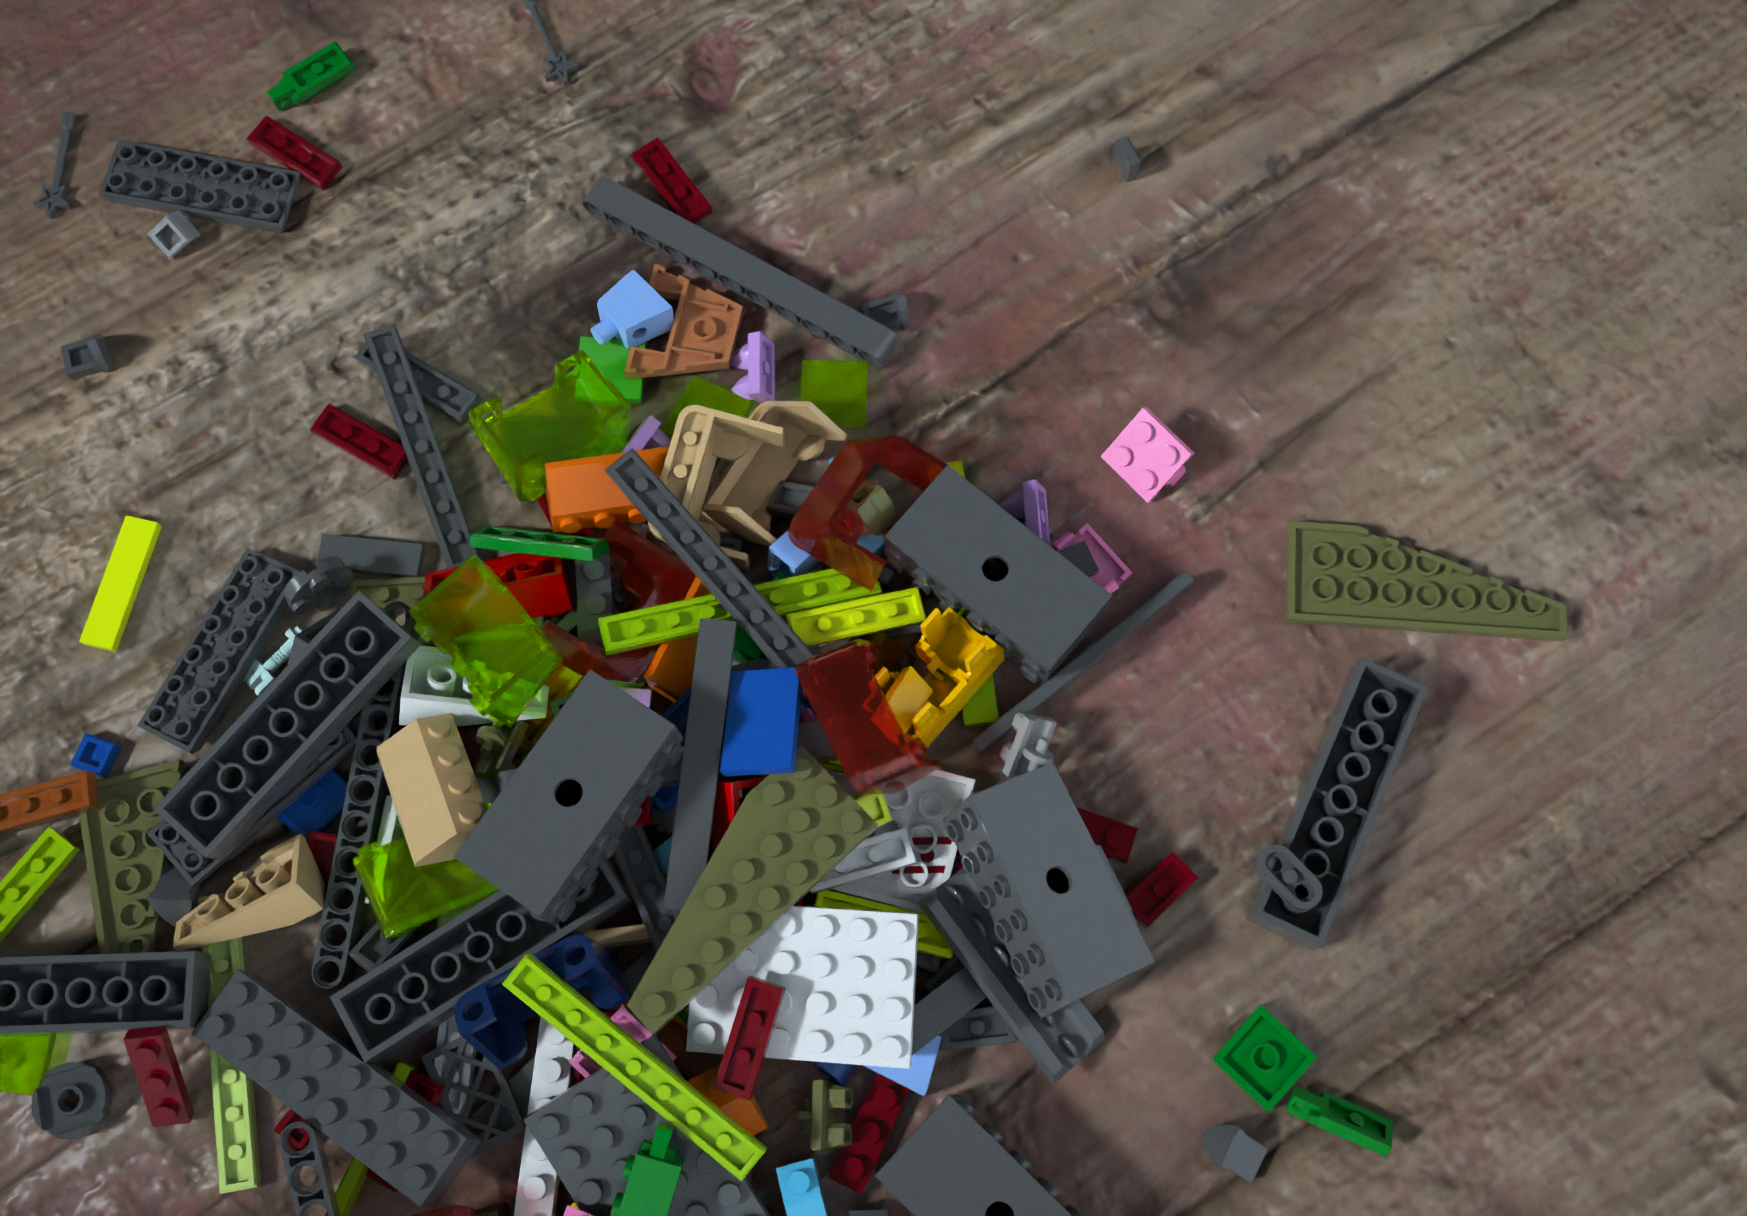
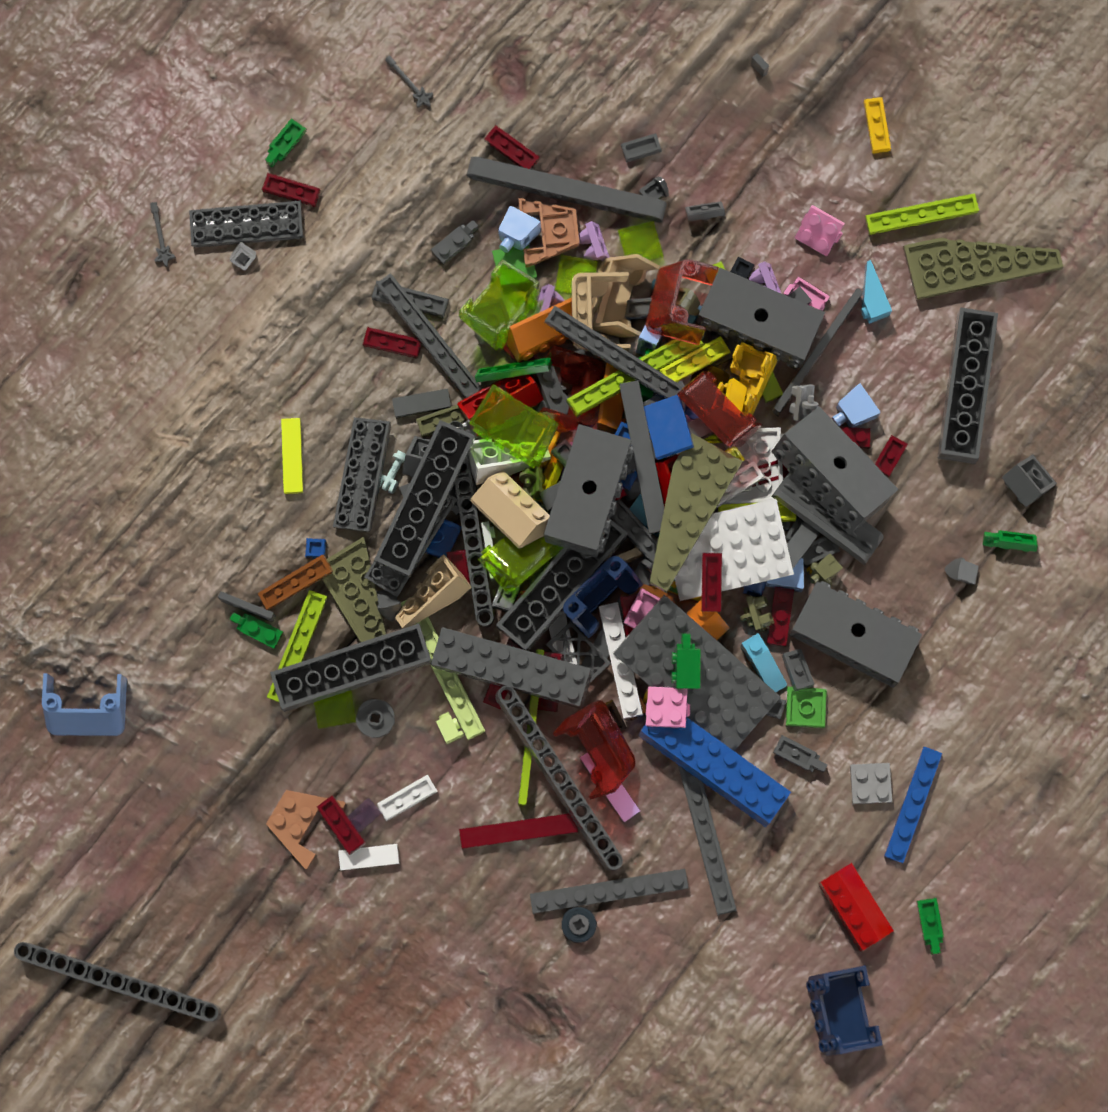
camera: 15 degrees left, 5 degrees up
dark grey tile [61,333,112,380] -> none
dark red plate [123,1026,194,1127] -> none
dark grey plate [283,556,355,615] -> none
lime tile [502,952,767,1182] -> none
green plate [1210,1004,1317,1113] -> none
dark grey plate [1256,844,1323,911] -> none
none -> dark grey hinge [431,220,479,265]
none -> yellowish green brick [436,712,464,744]
none -> dark grey tile [621,133,662,163]
none -> dark grey plate [685,201,725,221]
none -> black tile [730,256,755,279]
none -> olive piece [806,554,843,585]
none -> light blue torso [832,383,881,428]
none -> medium azure slope [861,260,892,324]
none -> yellow tile [863,97,891,154]
none -> lime plate [865,193,979,235]
none -> dark grey slope [1001,455,1057,507]

